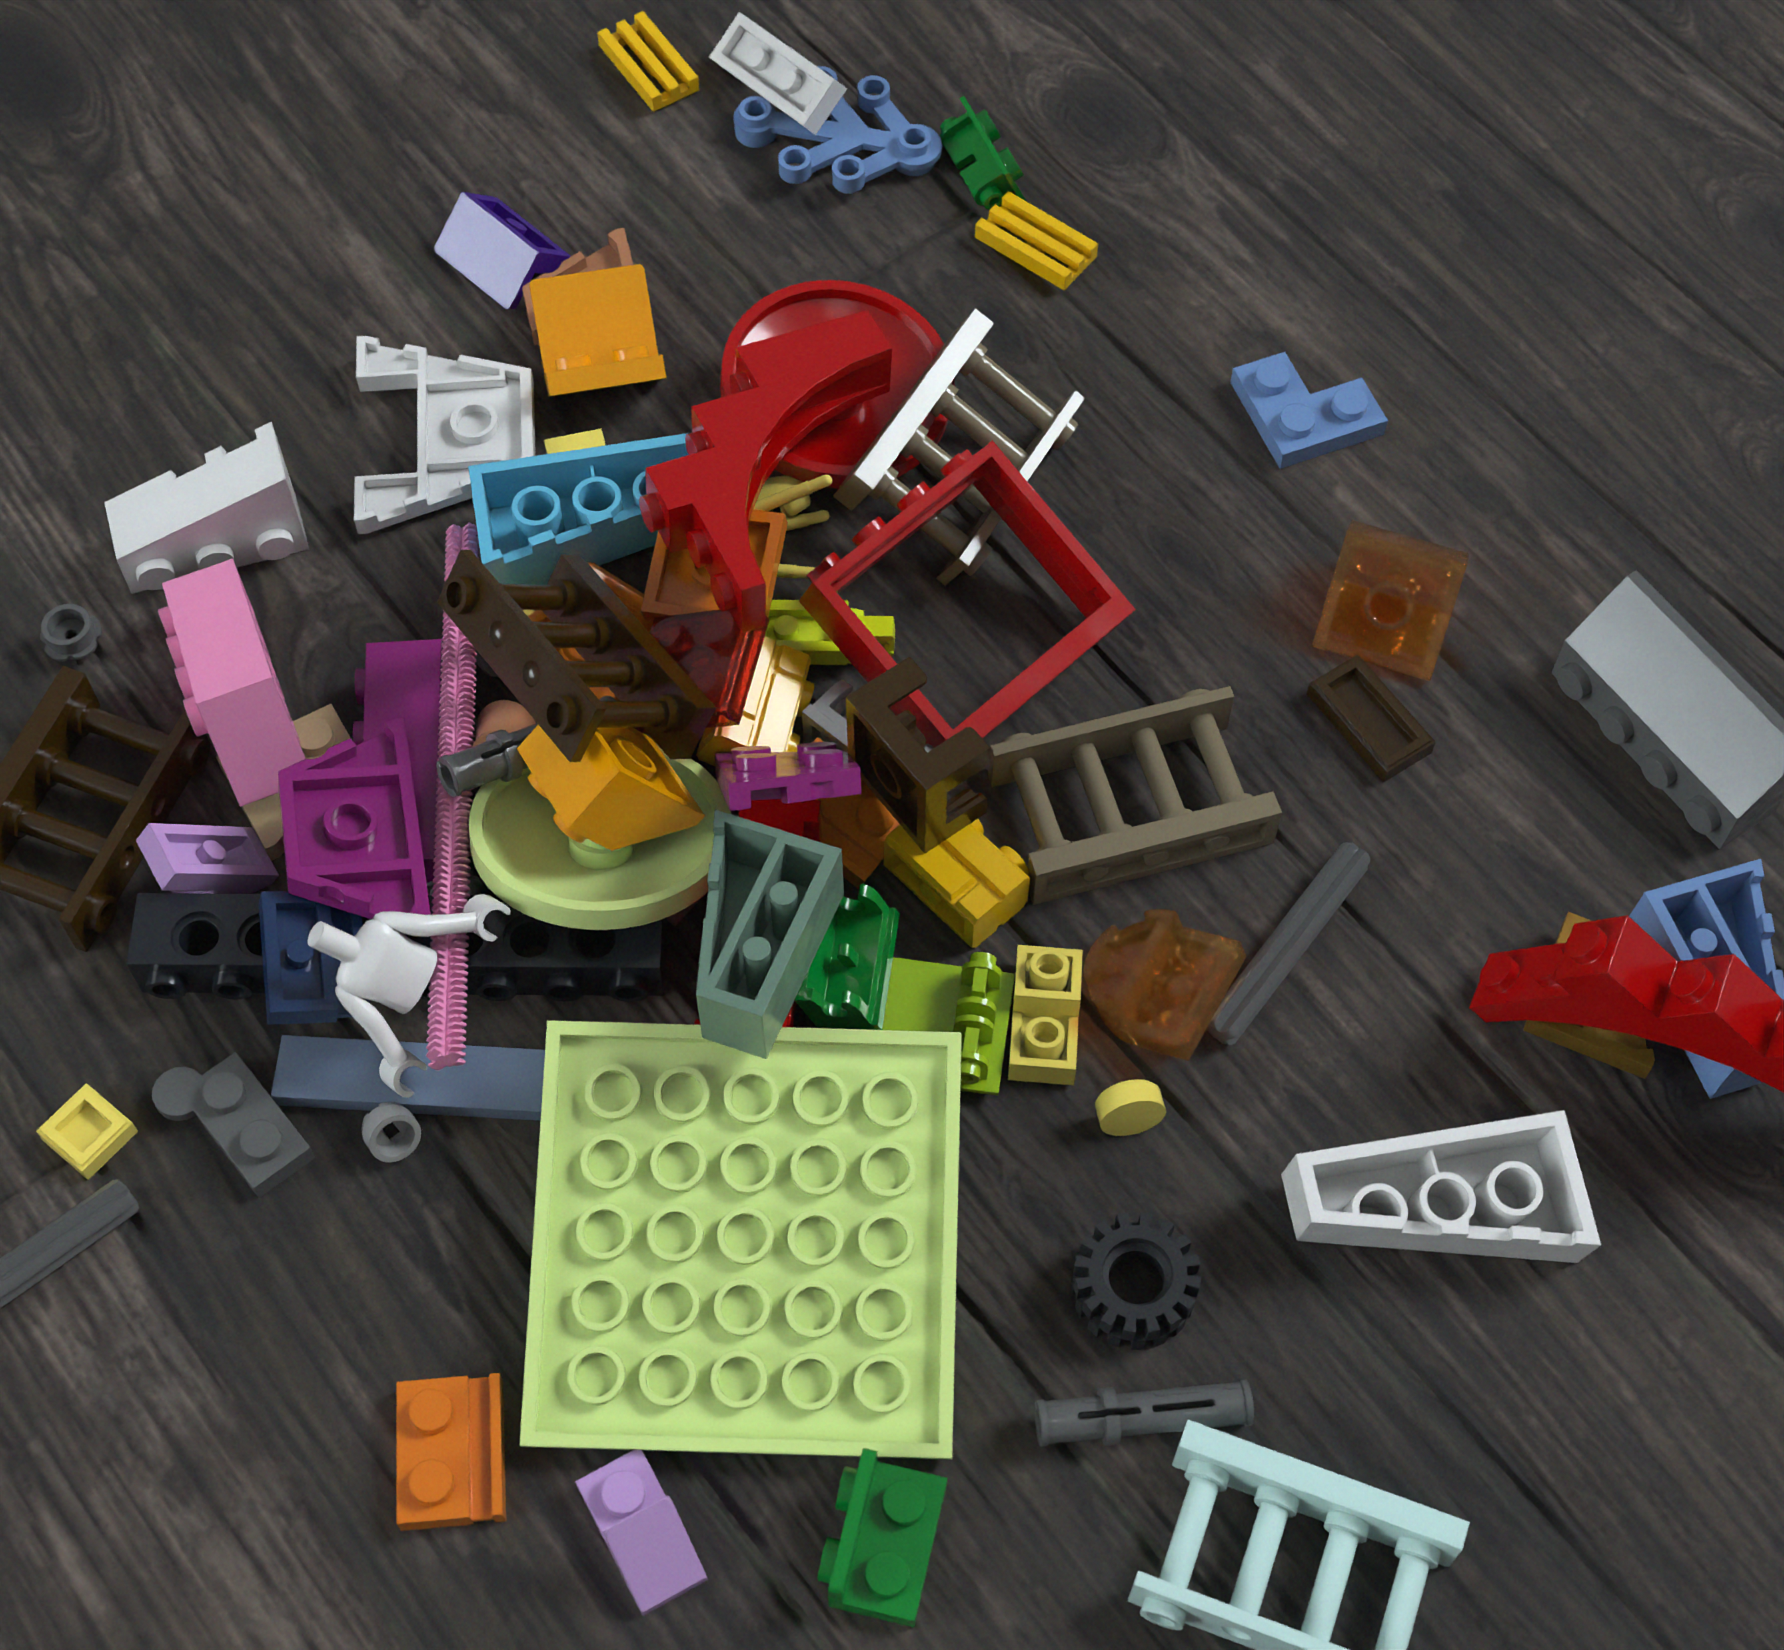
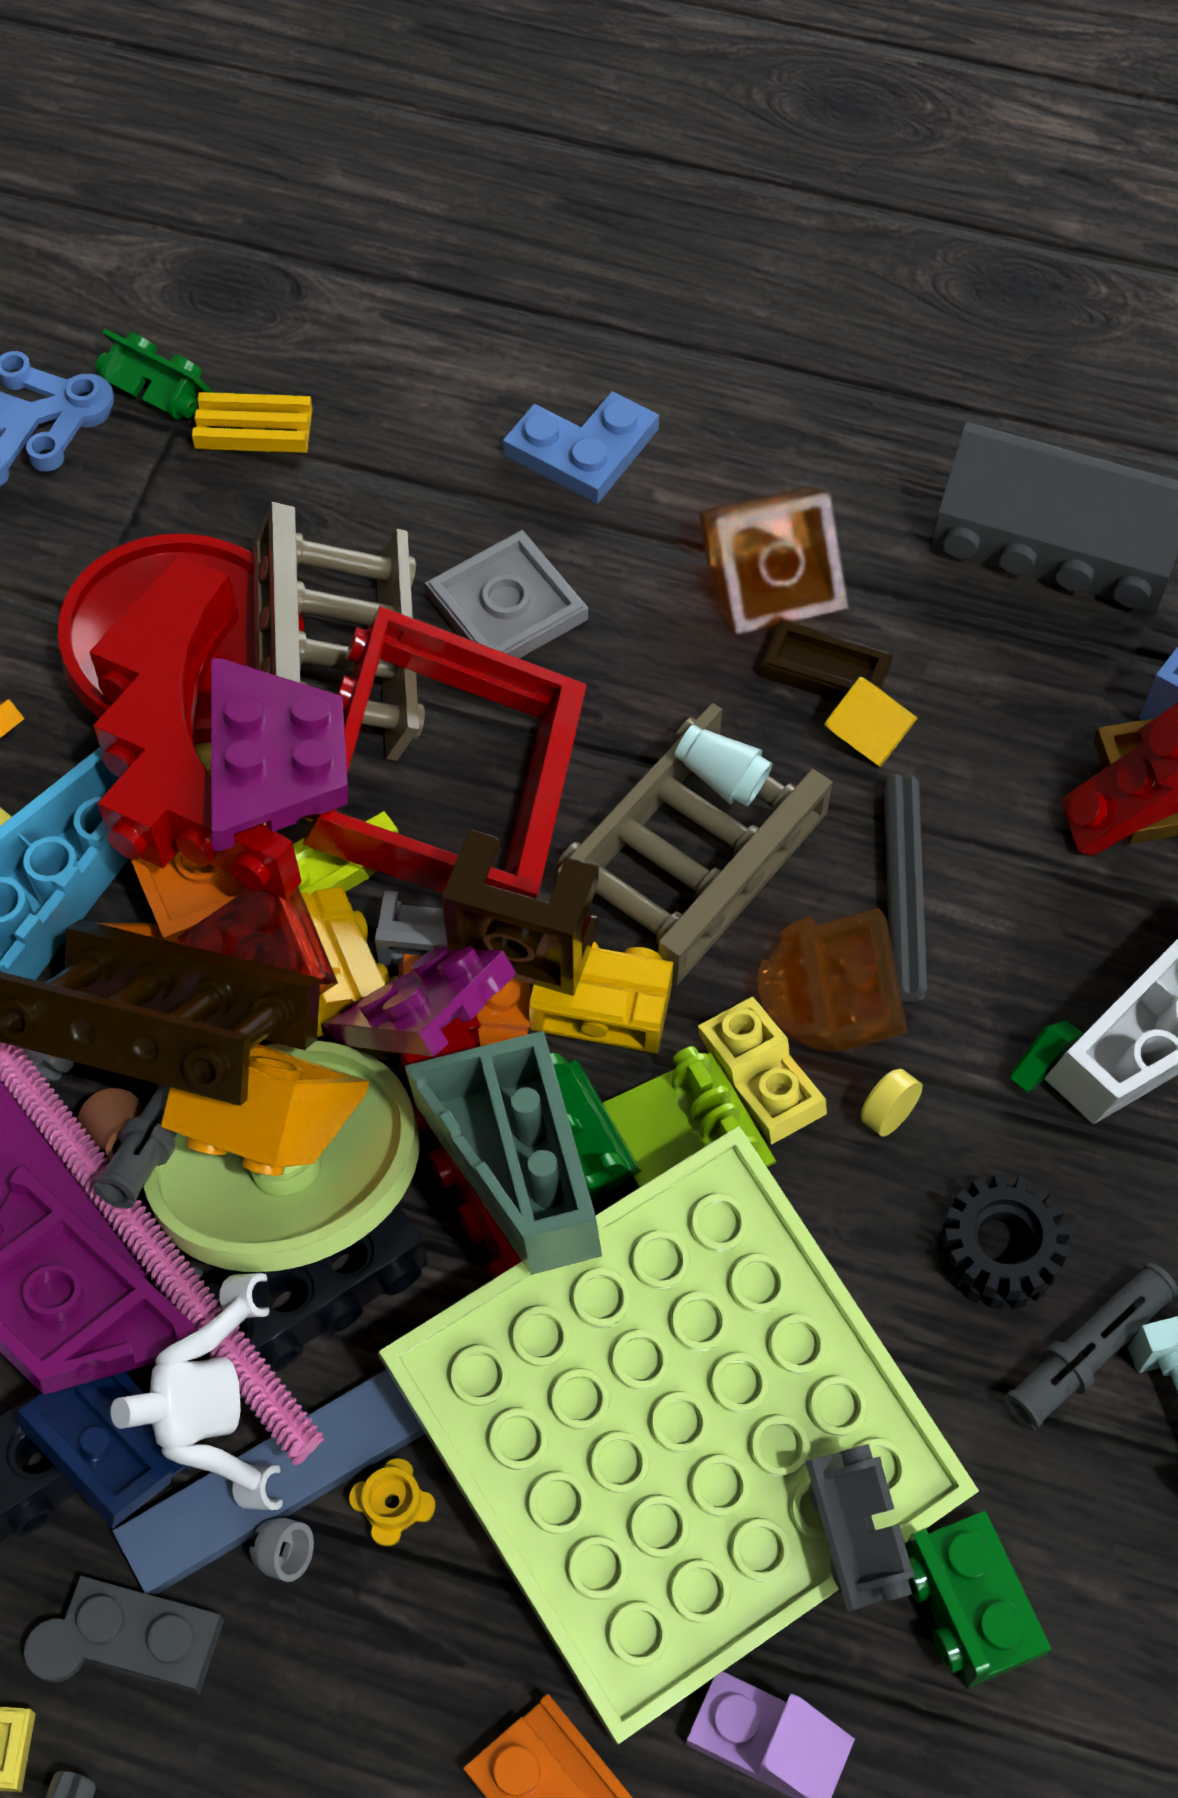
camera: 35 degrees left, 0 degrees up
none -> magenta wing [211,658,348,851]
none -> yellow plate [349,1458,436,1546]
none -> light grey tile [425,530,588,658]
none -> light aqua cone [674,724,773,807]
none -> dark grey hinge [805,1444,915,1612]
none -> yellow slope [824,677,918,767]
none -> green tile [1010,1021,1084,1093]

